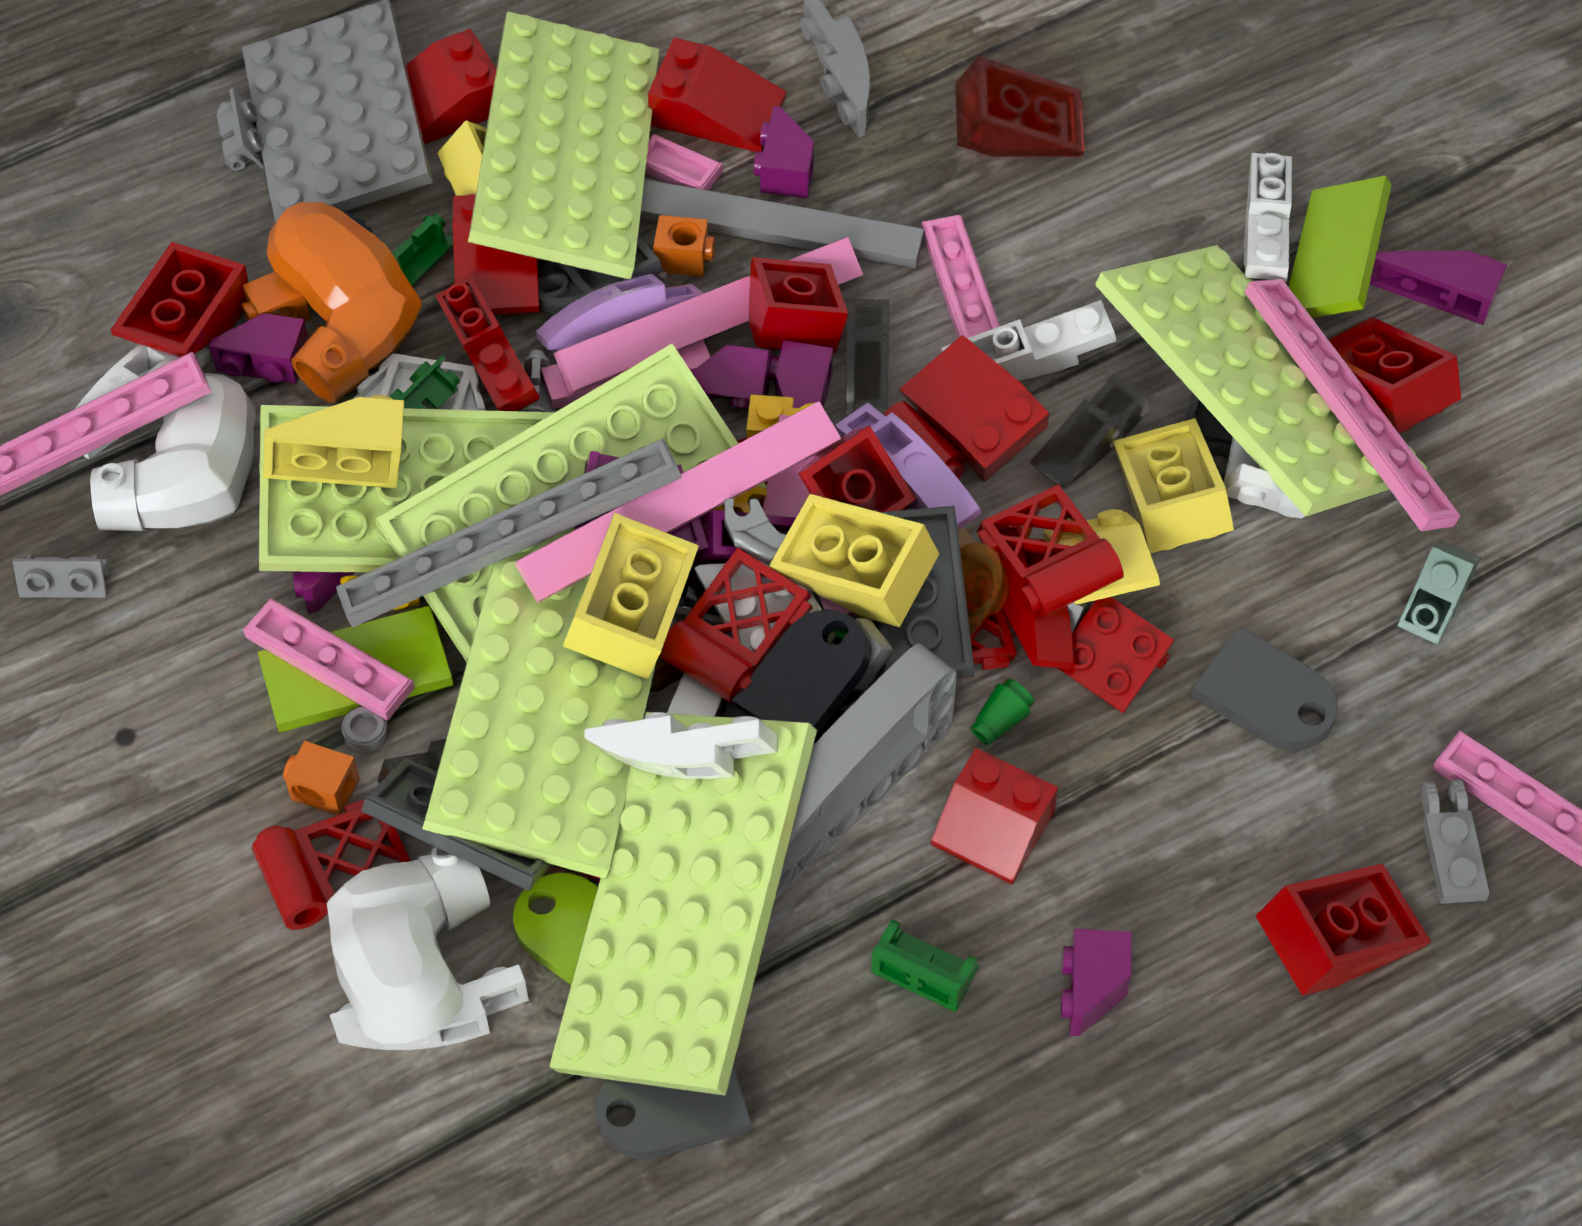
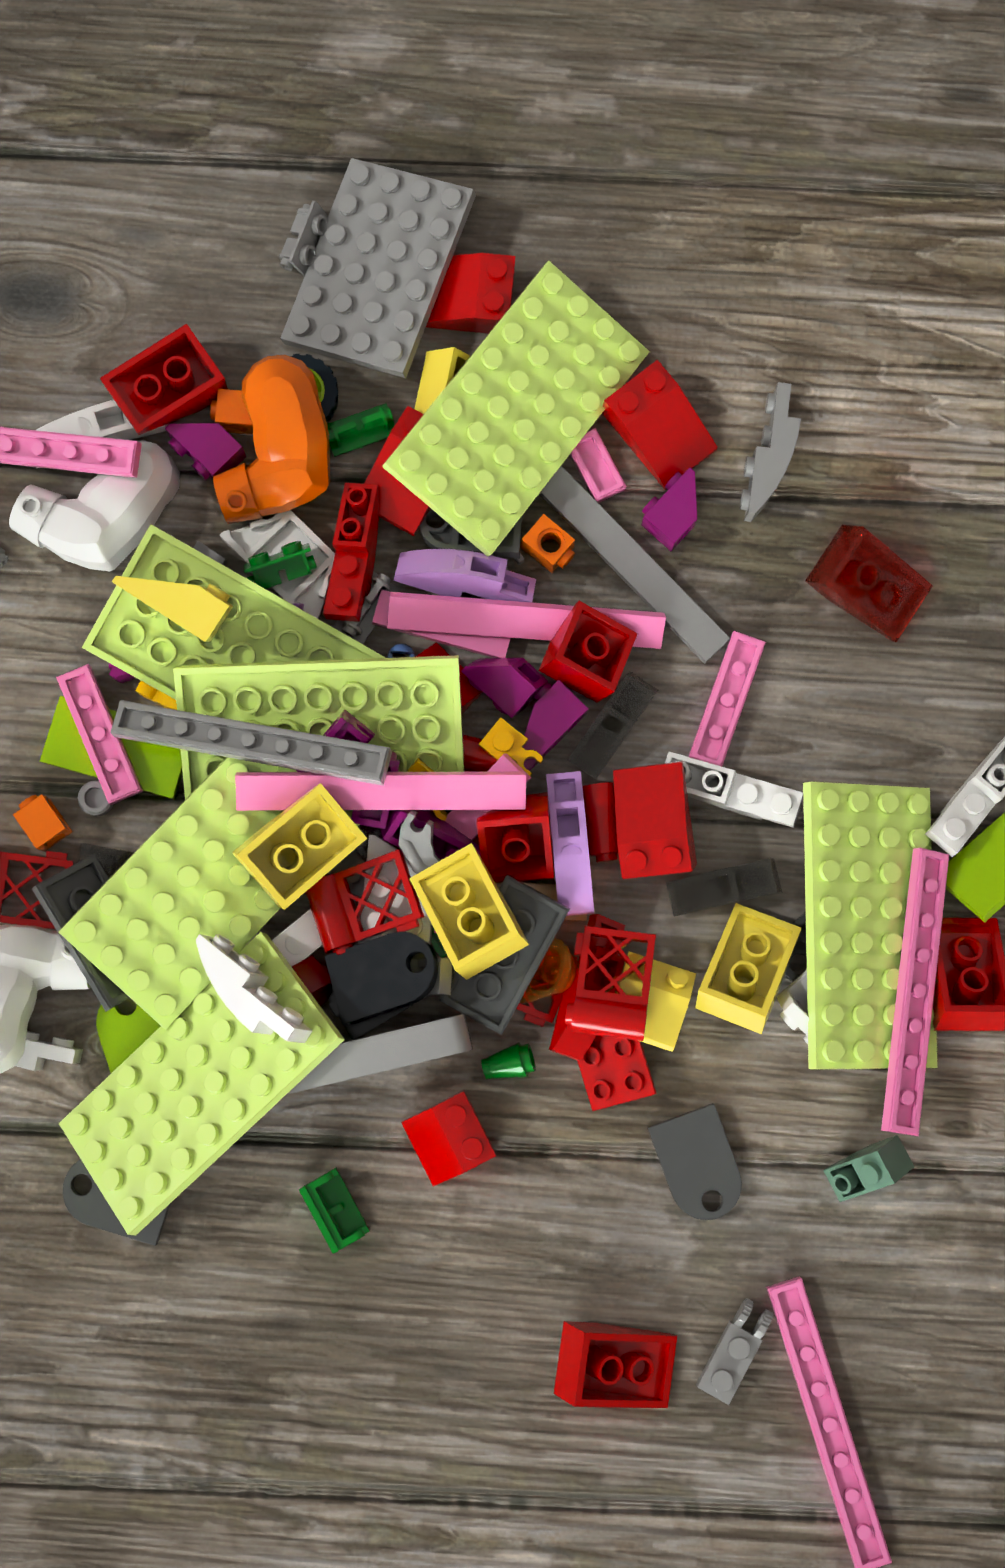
camera: 30 degrees right, 25 degrees up
magenta slope [1061,929,1132,1036] -> none

